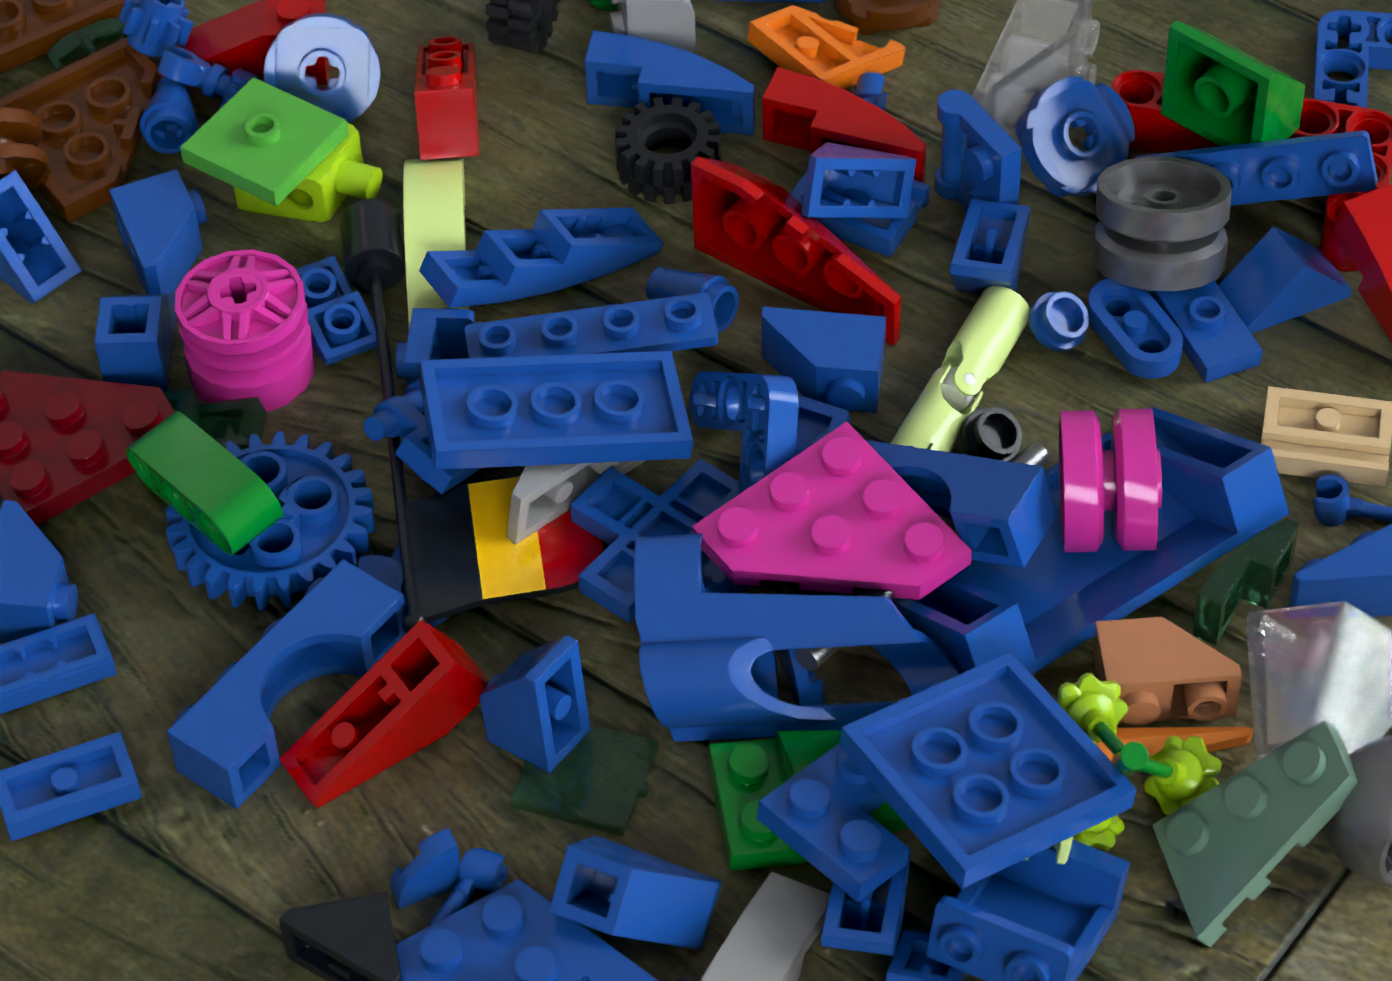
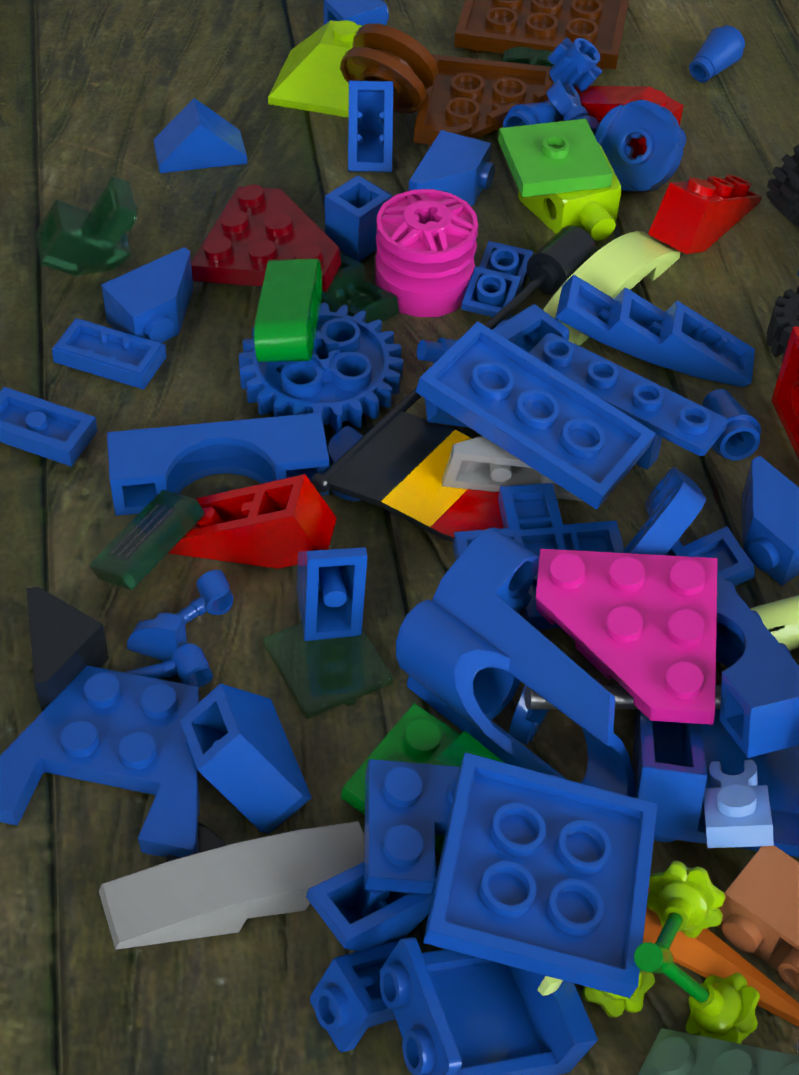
camera: 40 degrees right, 0 degrees up
none -> clear green tile [89,490,205,590]
none -> blue hand [176,570,234,624]
none -> light blue plate [703,760,774,848]

